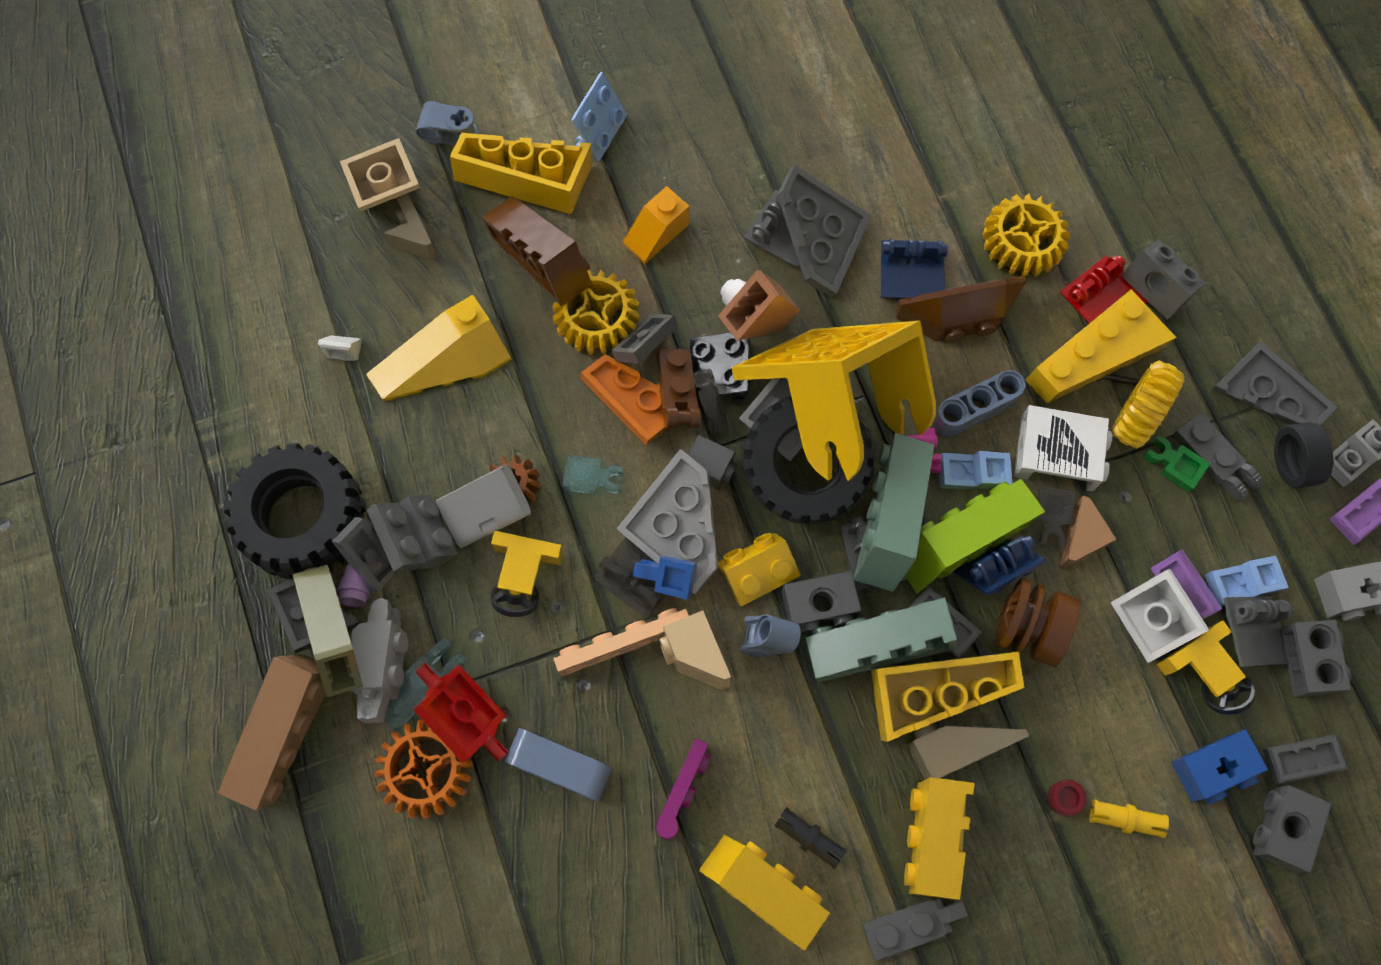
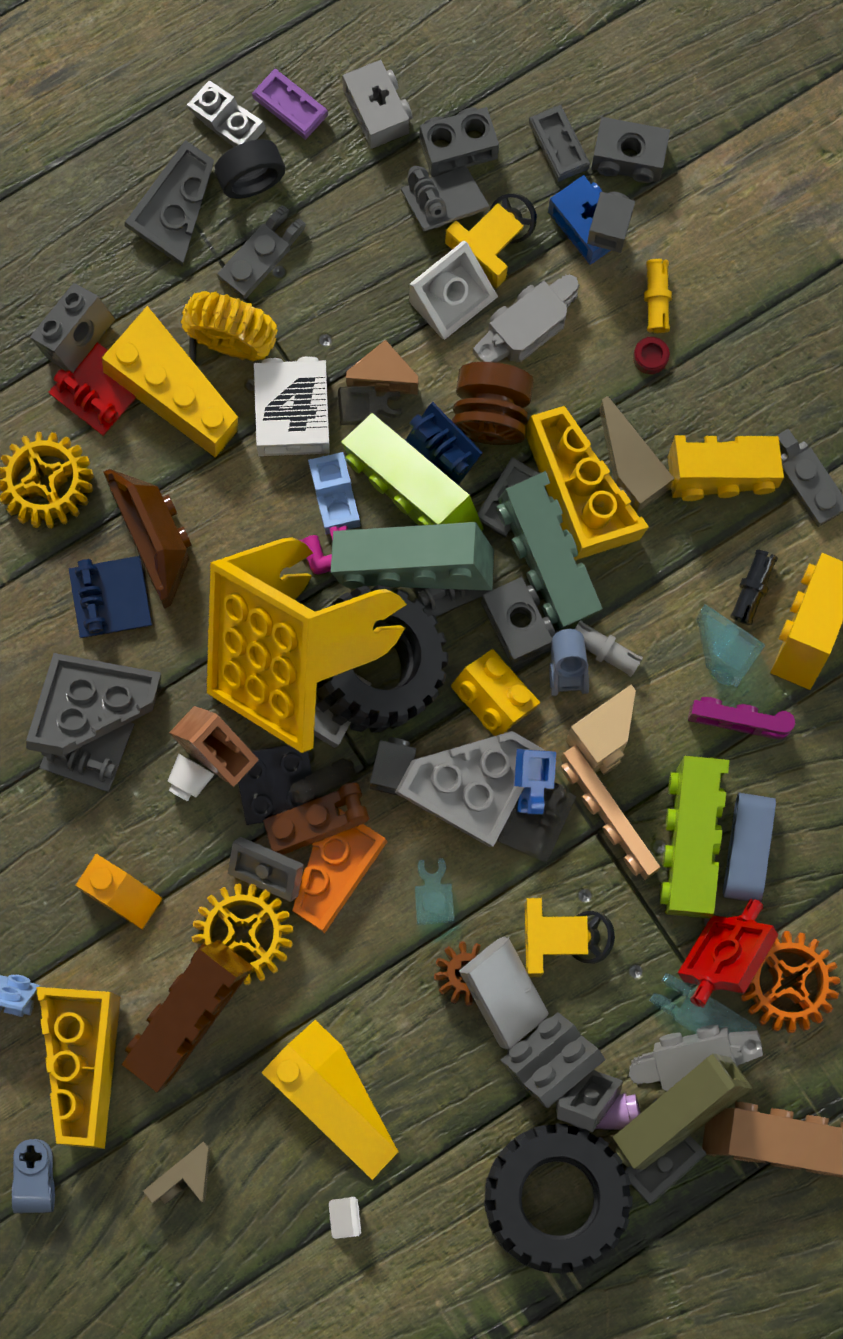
camera: 105 degrees left, 5 degrees up
tan slope [340,138,420,212] -> none
sand blue beam [933,370,1026,437] -> none
green plate [1143,436,1211,493] -> none
medium lavender plate [1150,549,1222,619] -> none
light blue slope [1204,556,1289,606] -> none
none -> light grey hinge [473,274,580,363]
none -> light grey pin [575,620,643,677]
none -> dark grey brick [587,192,635,253]
none -> lime wedge [660,756,729,919]
none -> clear light blue slope [697,604,765,688]

